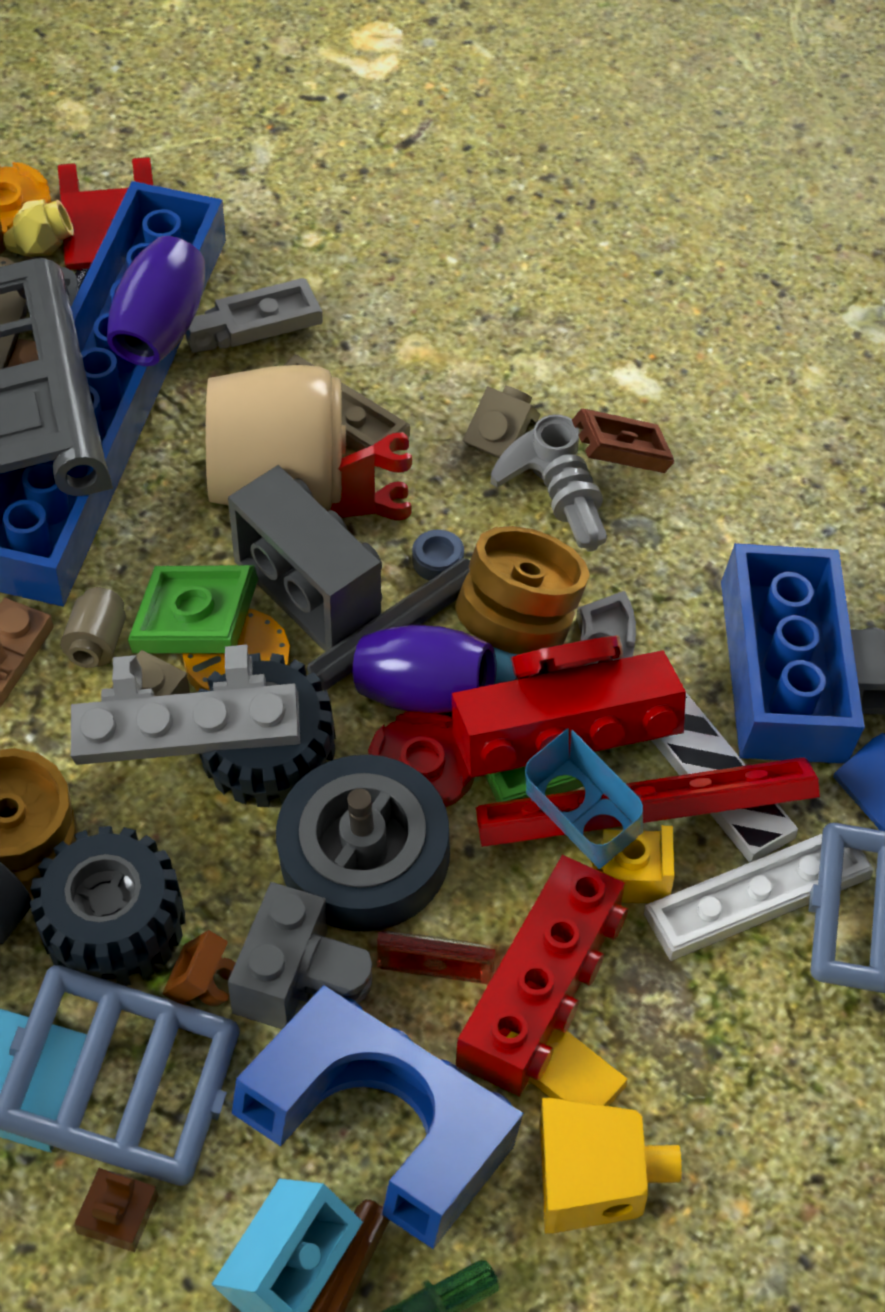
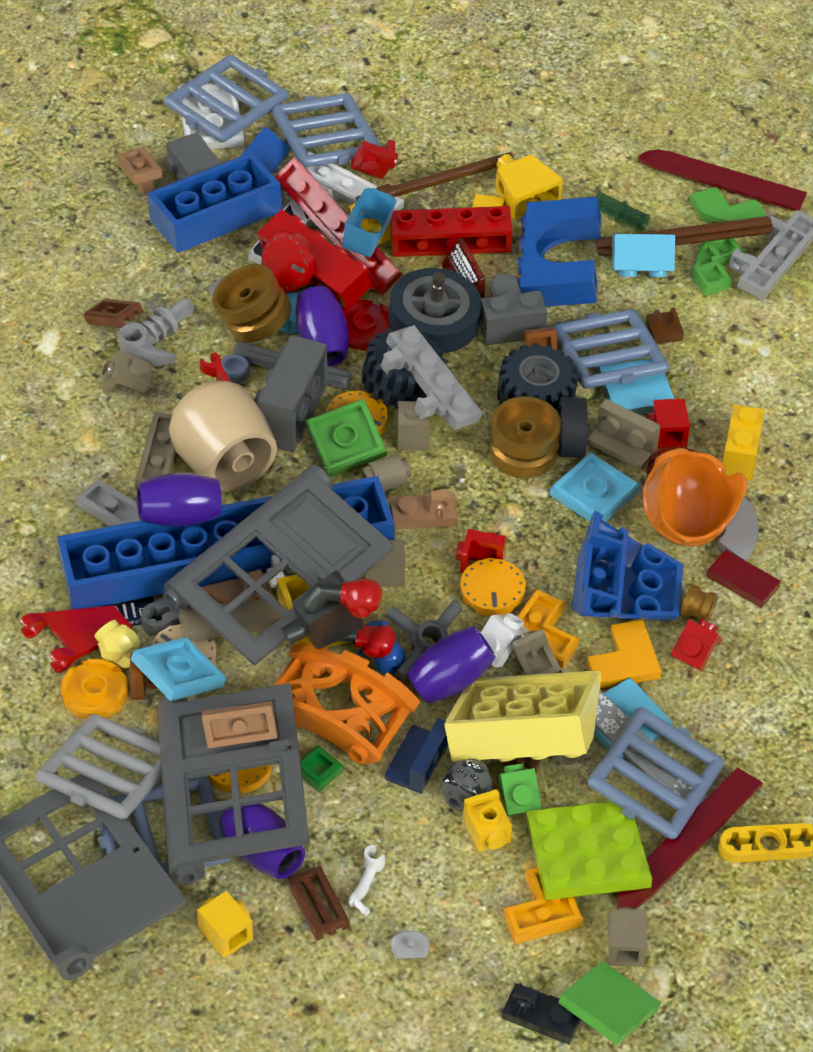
camera: 120 degrees left, 5 degrees down
none -> red bracket [351,139,398,179]
none -> reddish brown bar [356,152,514,201]

